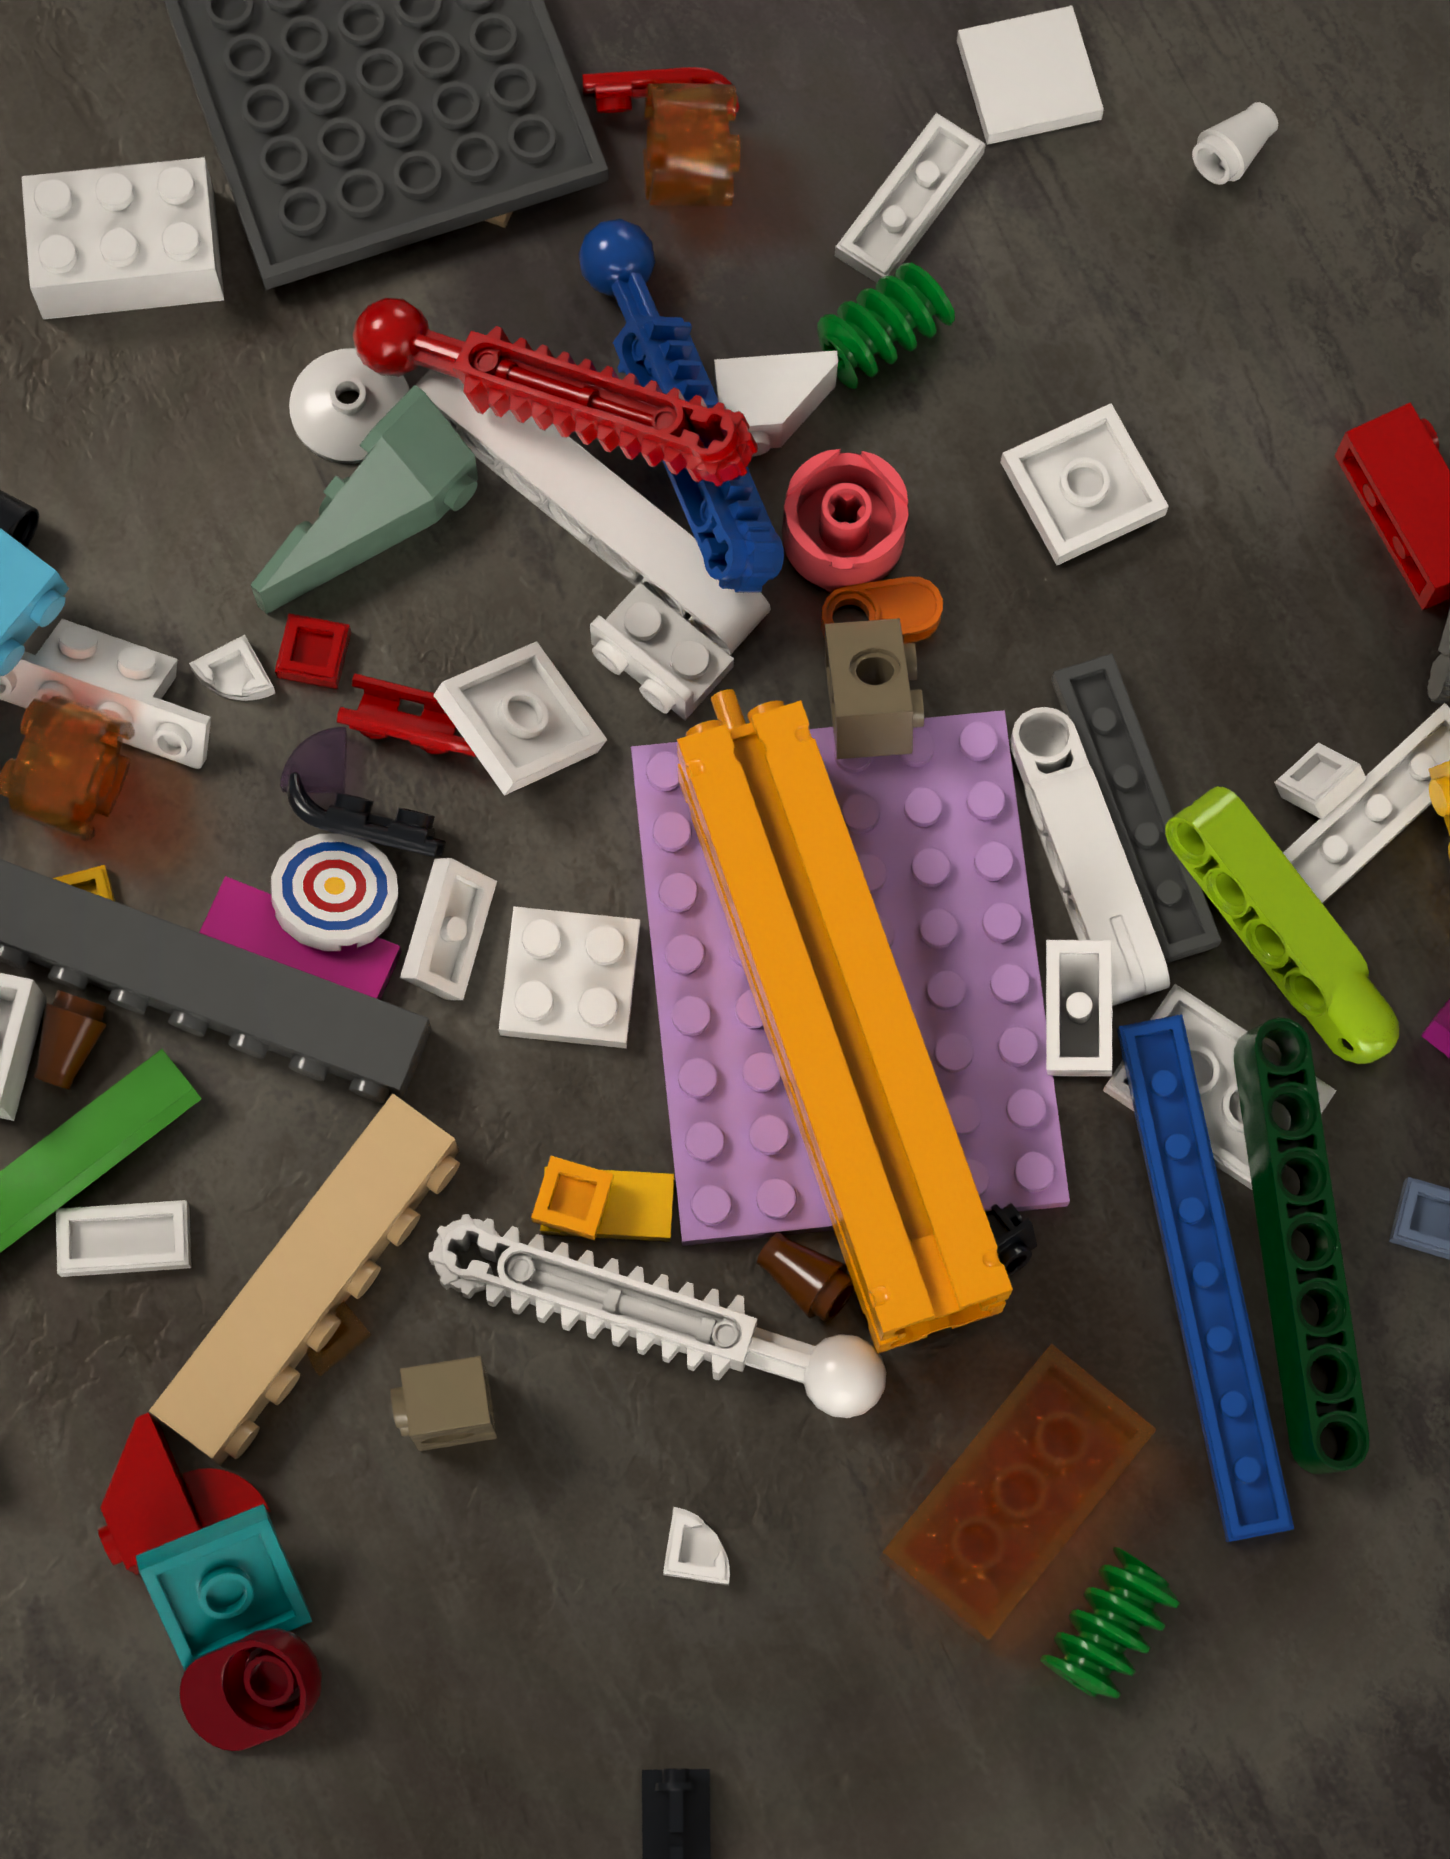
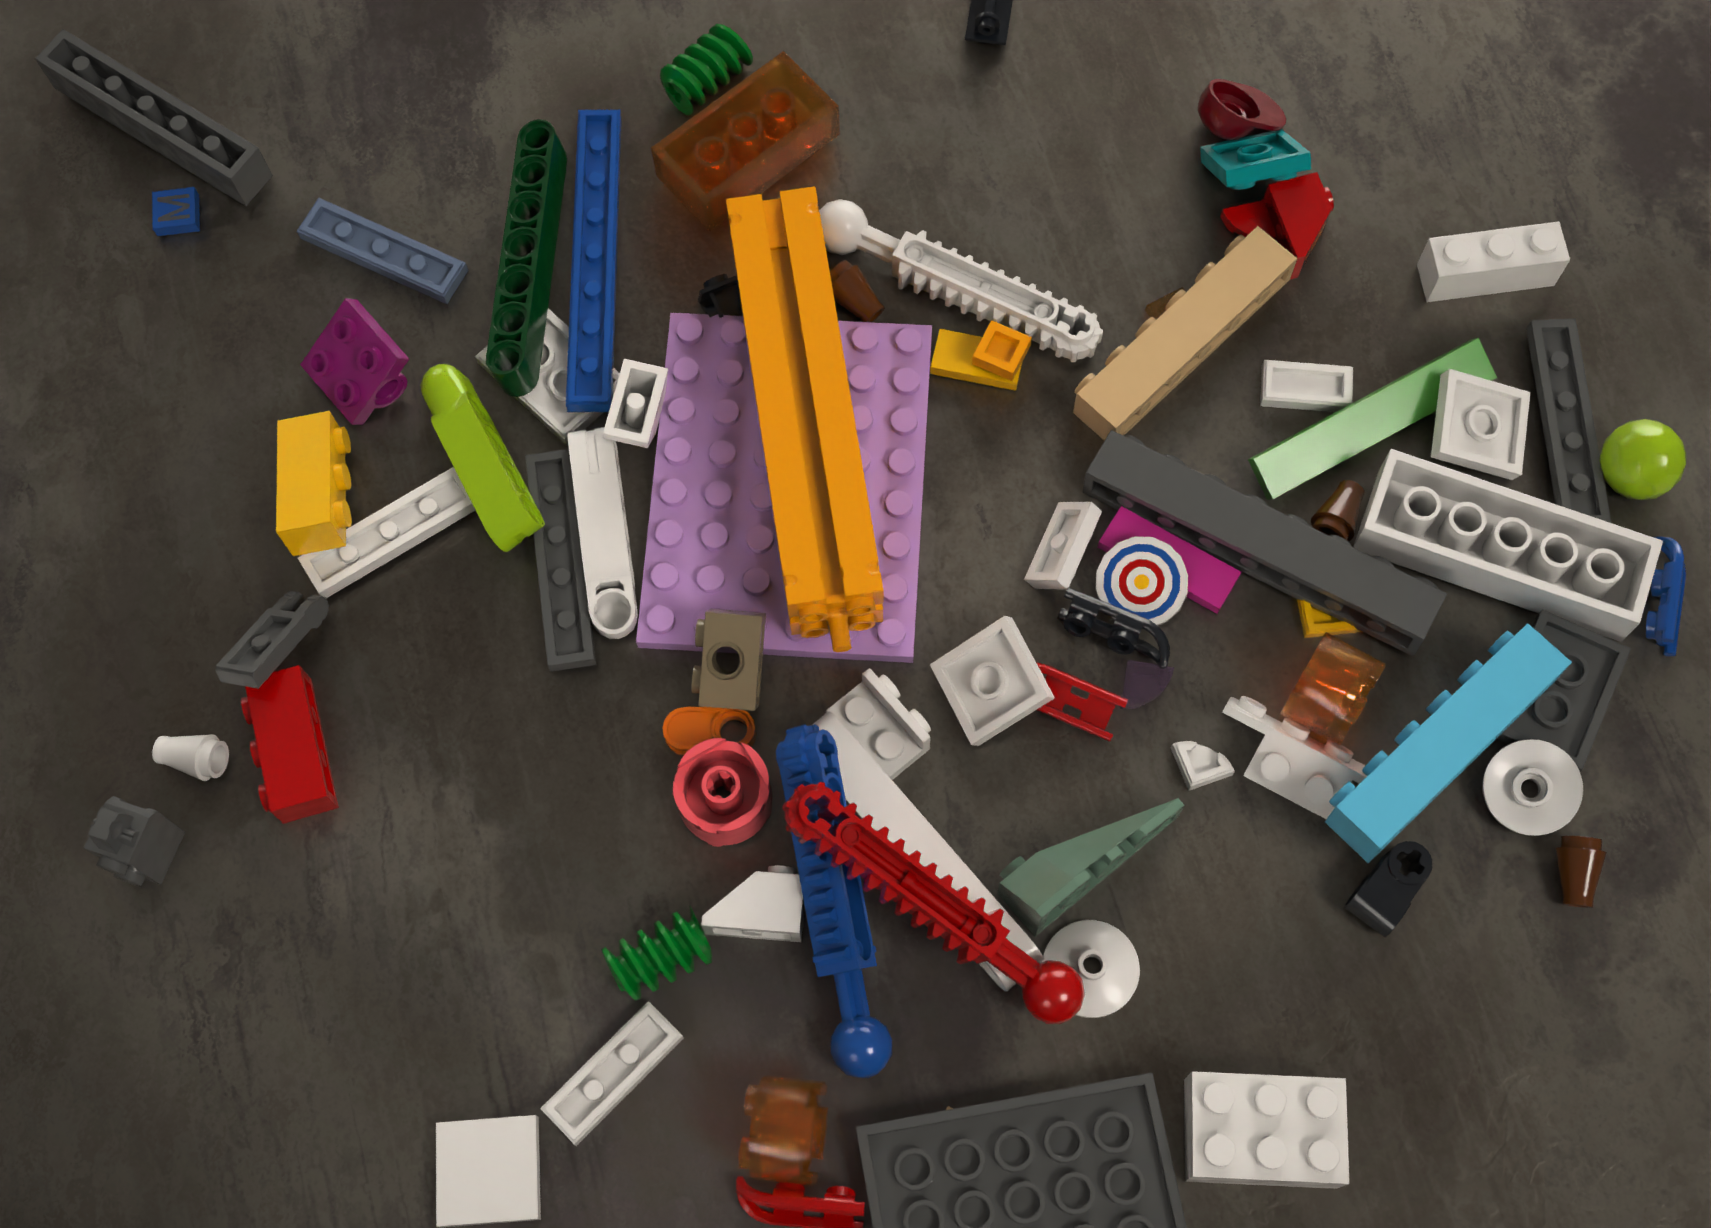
camera: 165 degrees left, 5 degrees down
red tile [275,613,351,690] -> none
dark tan brick [390,1356,497,1451] -> none
white plate [498,906,640,1049] -> none
white tile [663,1507,730,1586] -> none
white plate [1000,403,1169,565] -> none
white cone [1192,102,1278,185] -> none
white tile [1274,742,1366,820] -> none

